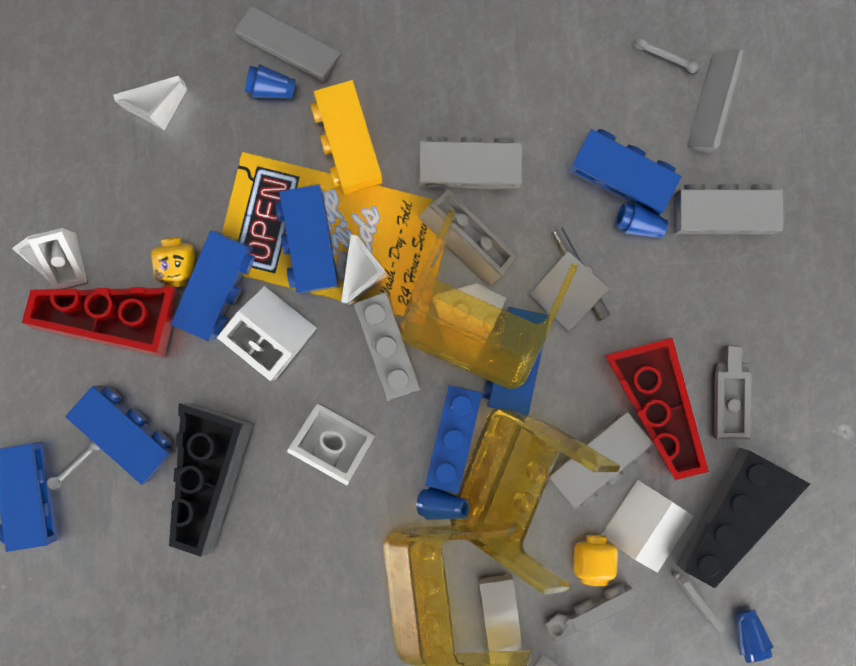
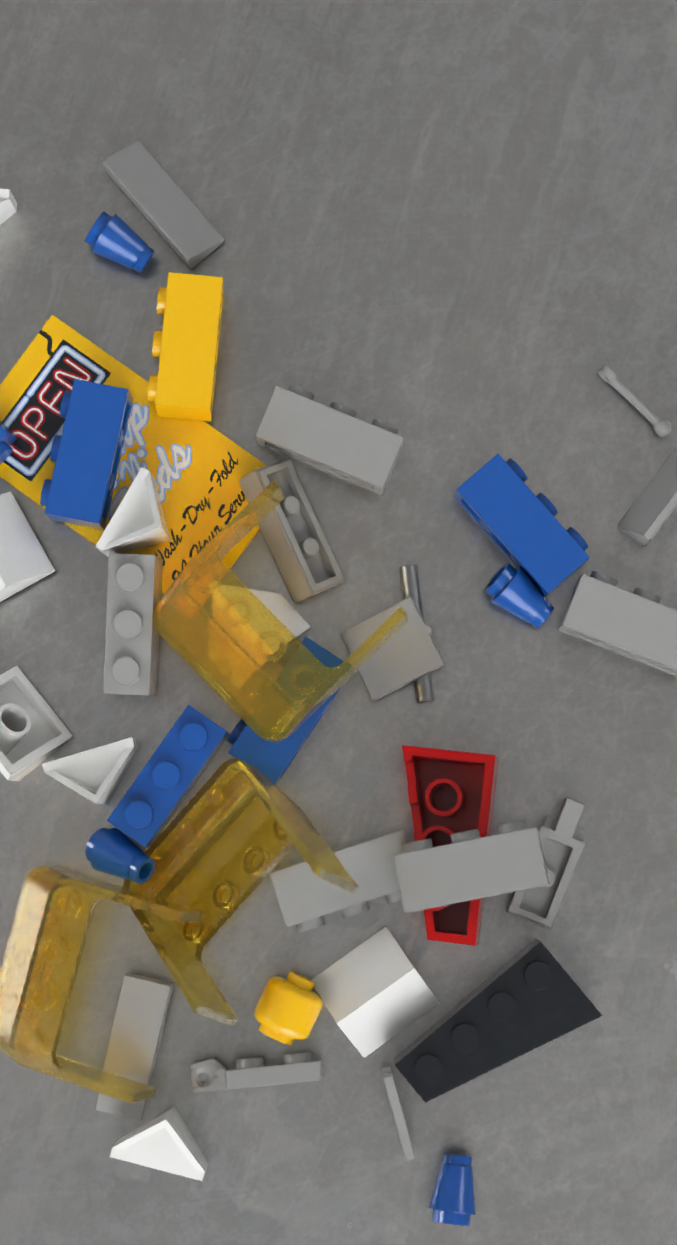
camera: 25 degrees right, 5 degrees down
none -> white slope [42,737,139,805]
none -> light grey brick [393,820,550,913]

